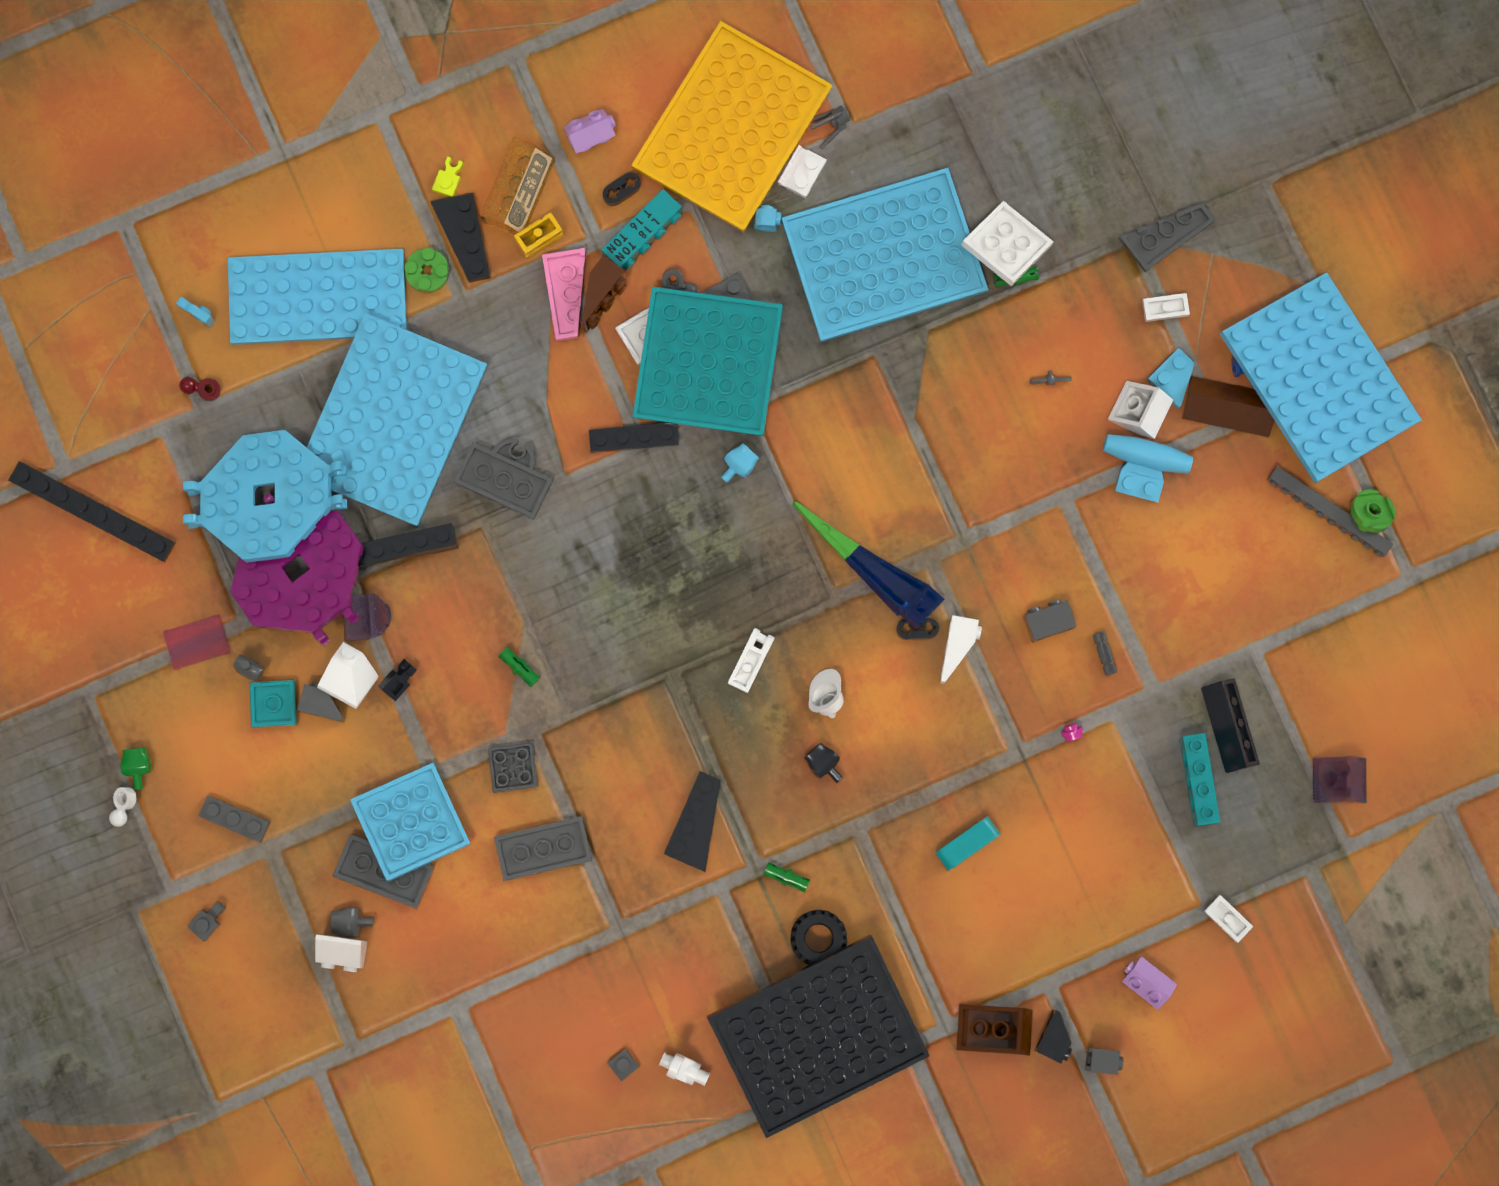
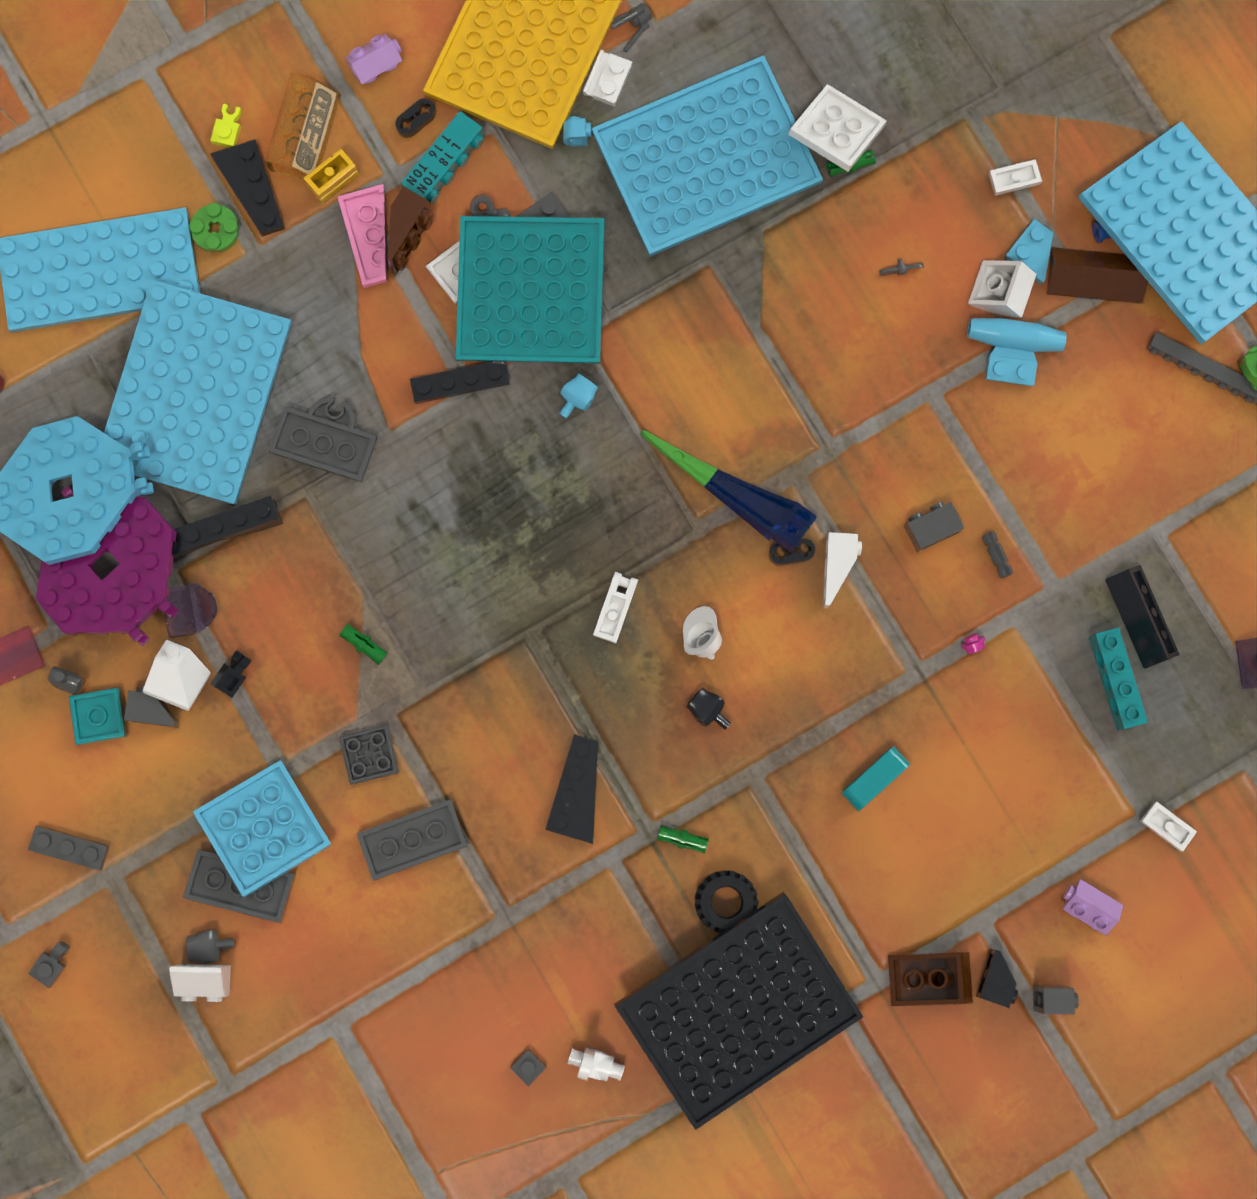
camera: 10 degrees left, 0 degrees up
dark grey wing [1118,203,1215,272] -> none

